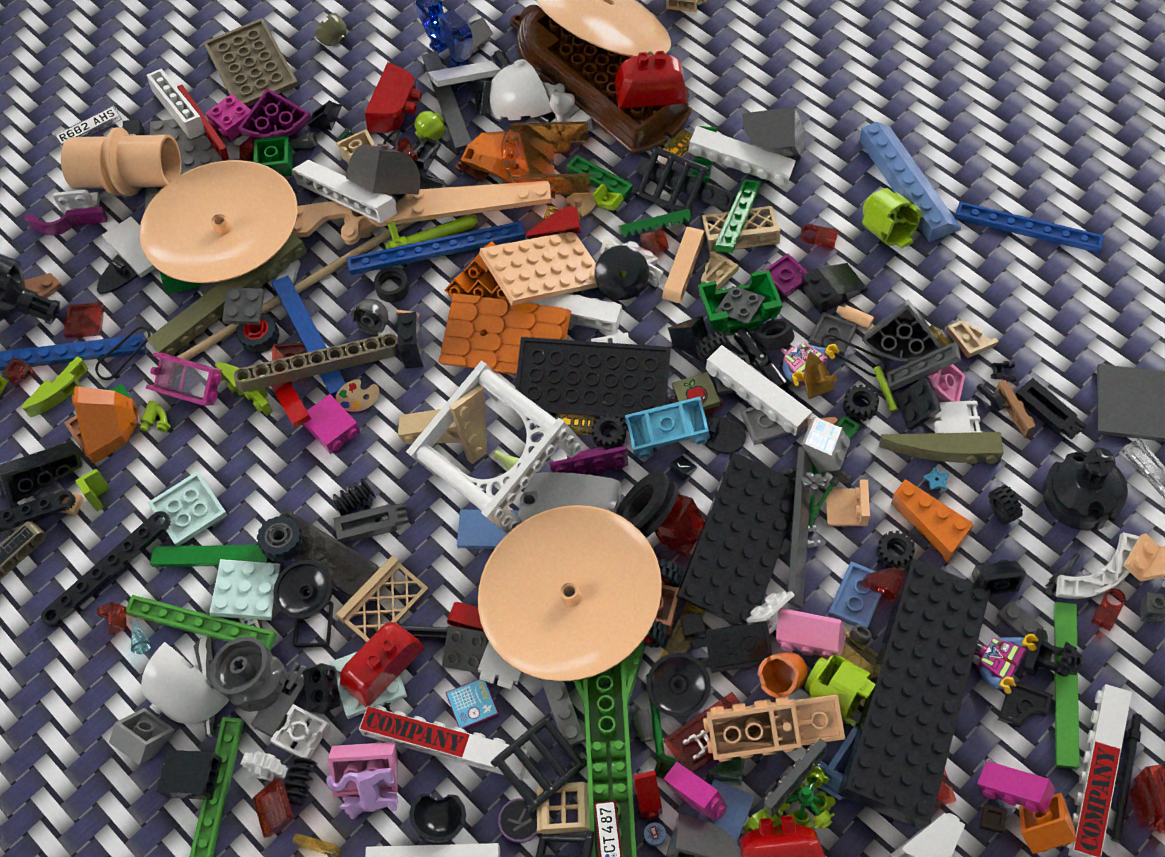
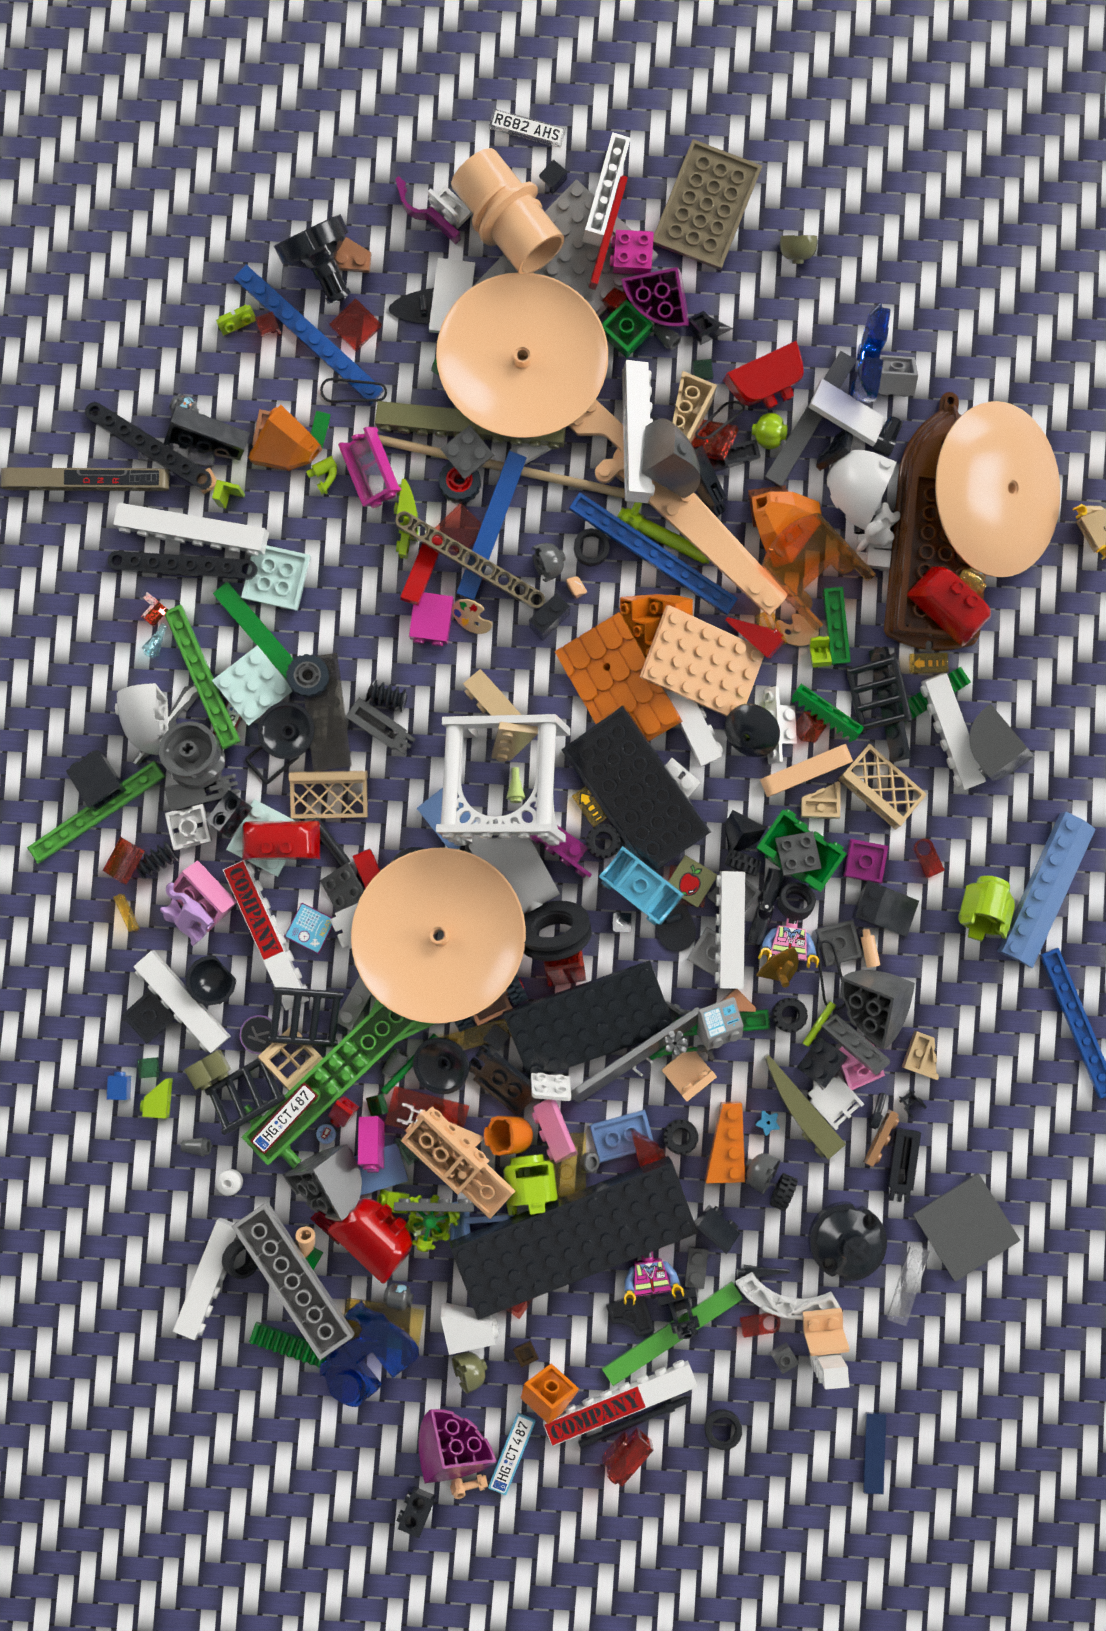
camera: 45 degrees right, 25 degrees up
lime slope [21,356,89,417] -> none
light grey slope [109,708,175,765] -> none
white gear [240,751,288,781] -> none
green tile [715,179,761,253] -> none
clear yellow piece [929,325,952,347] -> none
dark pink brick [977,761,1056,813] -> none
none -> white brick [113,503,269,556]
none -> dark grey cylinder [745,1153,780,1194]

